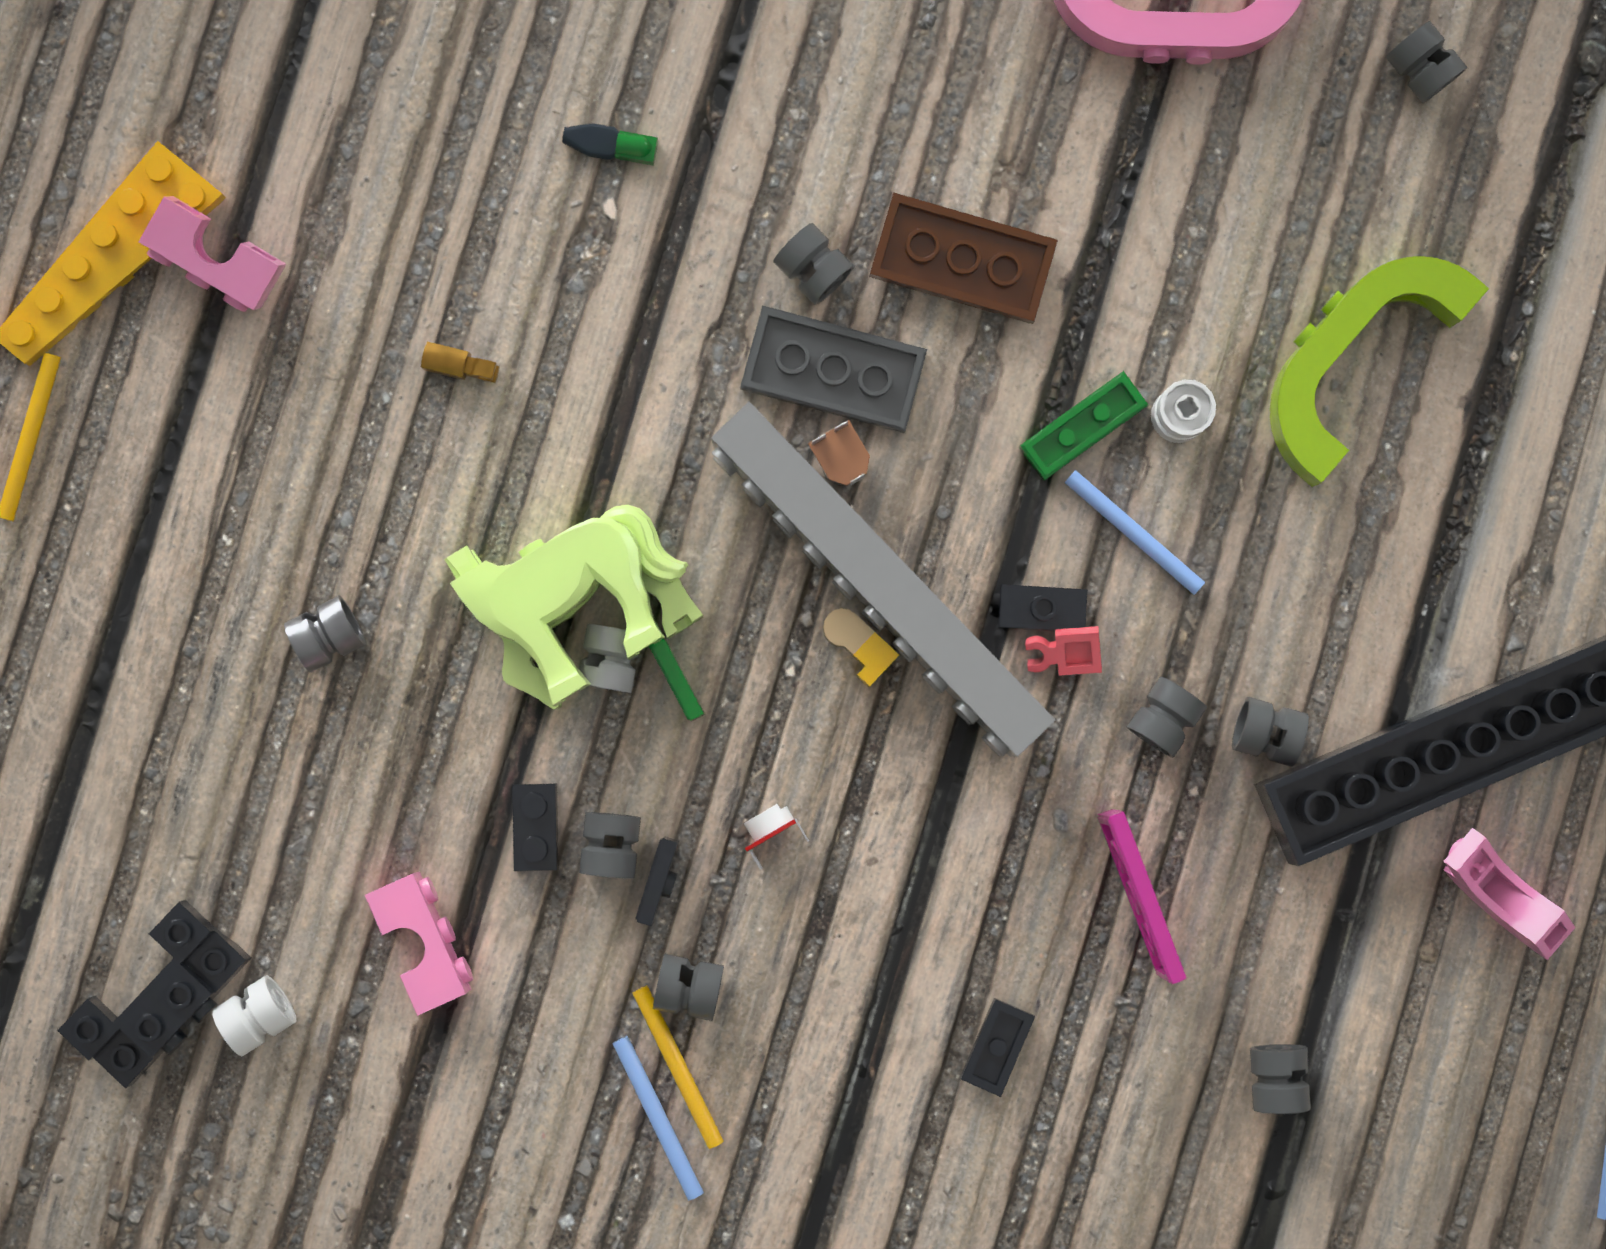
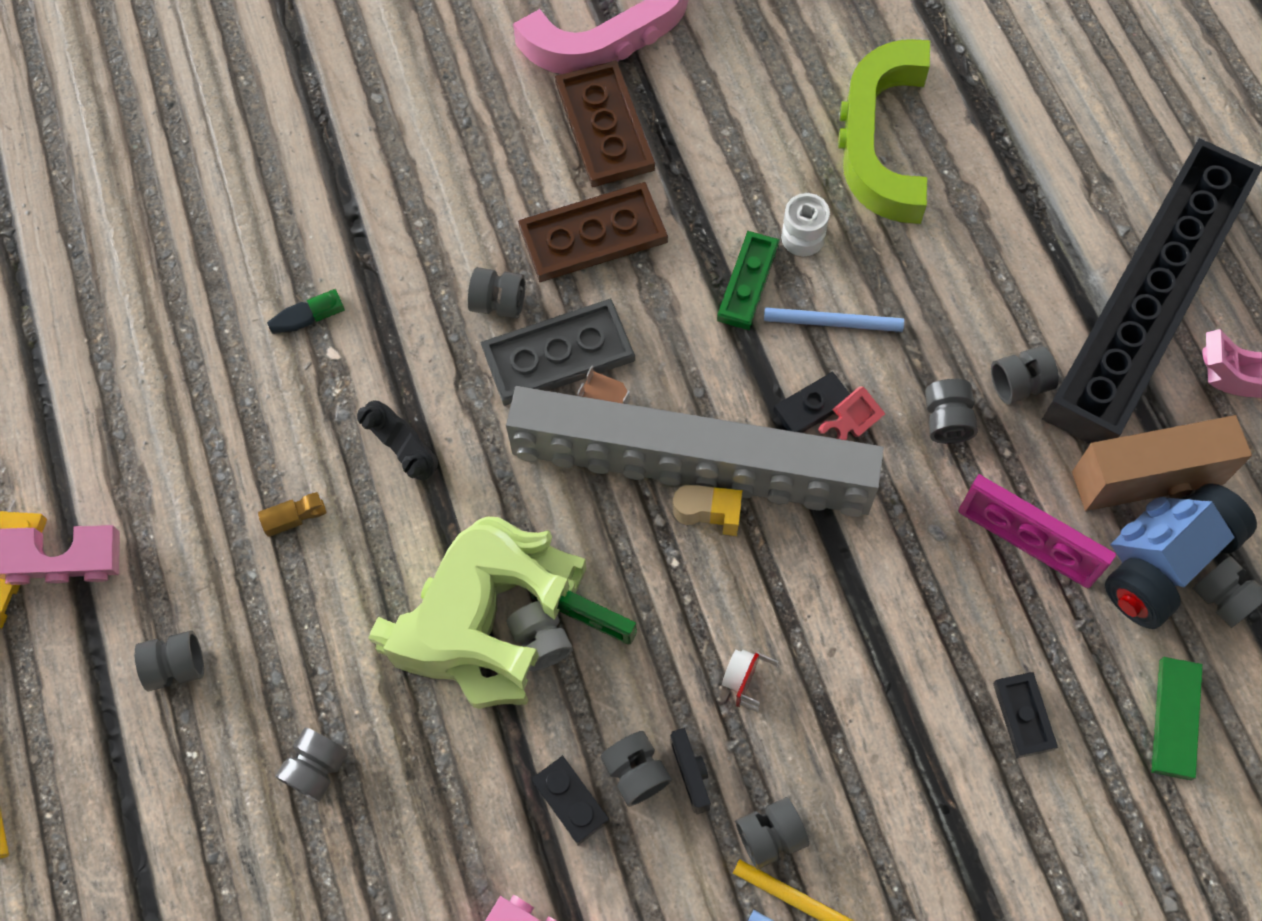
camera: 30 degrees left, 20 degrees down
none -> dark grey wheel [134,630,204,692]
none -> black piece [357,400,438,480]
none -> reddish brown plate [555,60,655,188]
none -> medium nougat brick [1072,415,1252,511]
none -> brick [1105,483,1257,629]
none -> green tile [1151,657,1203,781]

